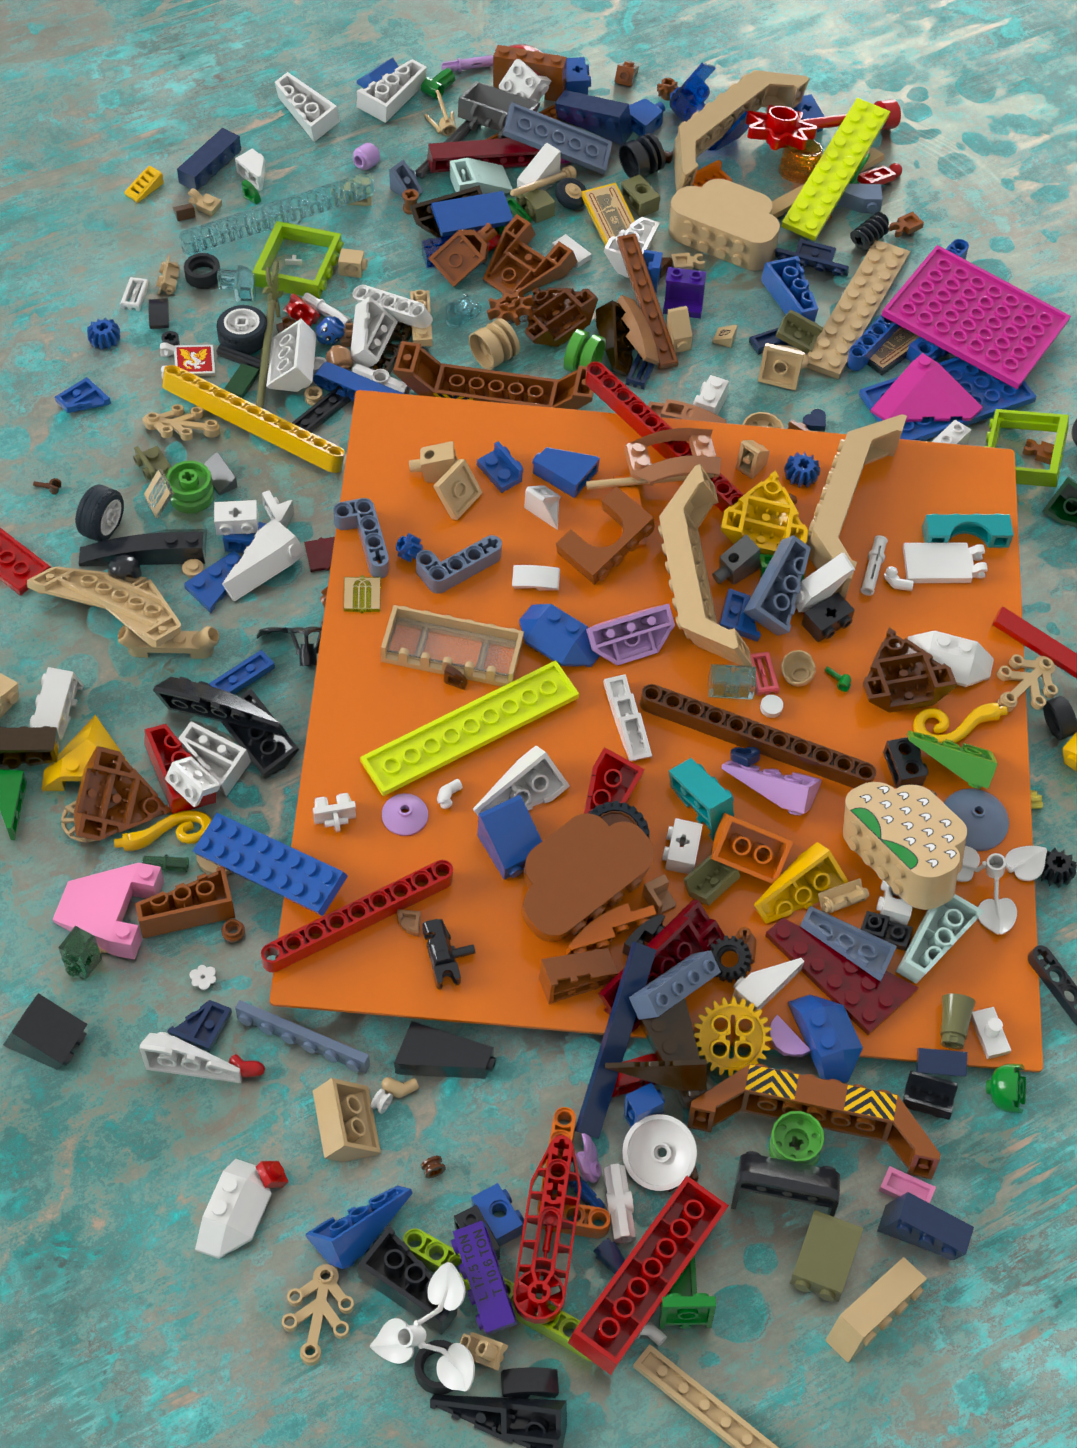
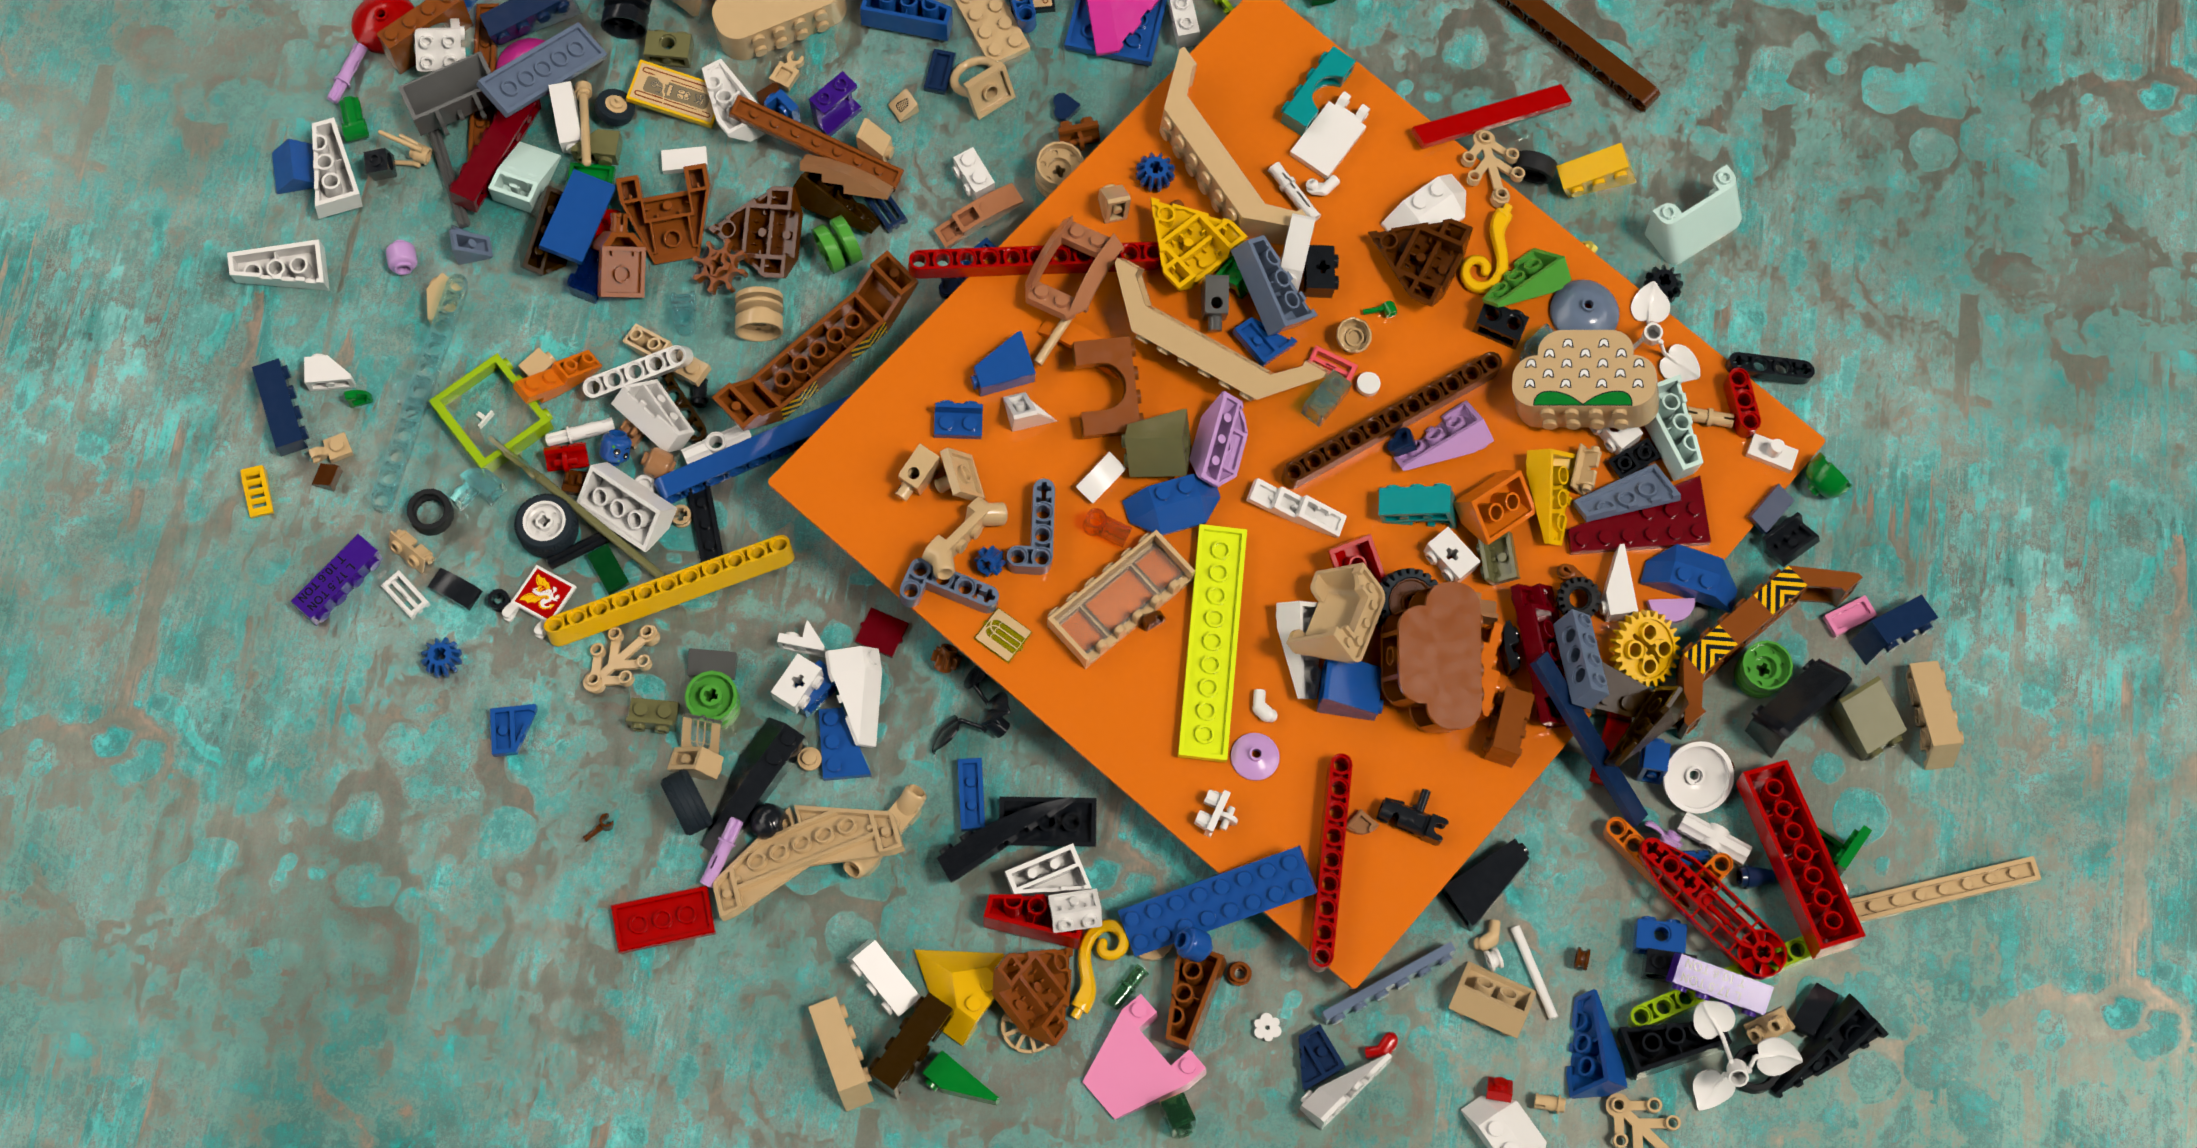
camera: 50 degrees left, 15 degrees up
dark orange bush [402,189,419,214] -> none
olive bracket [775,310,823,354] -> none
olive plant [940,993,976,1049] -> none
none -> dark purple brick [291,534,383,626]
none -> black brick [363,148,397,181]
none -> orange slope [513,350,602,404]
none -> tan slope [667,746,724,780]
none -> lavender axle [700,817,743,888]
none -> tan plate [922,496,1008,580]
none -> clear orange piece [1083,508,1132,548]
none -> olive slope [1121,409,1192,477]
none -> blue head [1175,927,1213,962]
none -> tan windscreen [1286,563,1385,664]
none -> white bar [1511,925,1558,1020]
none -> tan pin [1534,1093,1566,1115]
none -> tan pin [1687,406,1734,428]
none -> red beam [1723,368,1761,439]

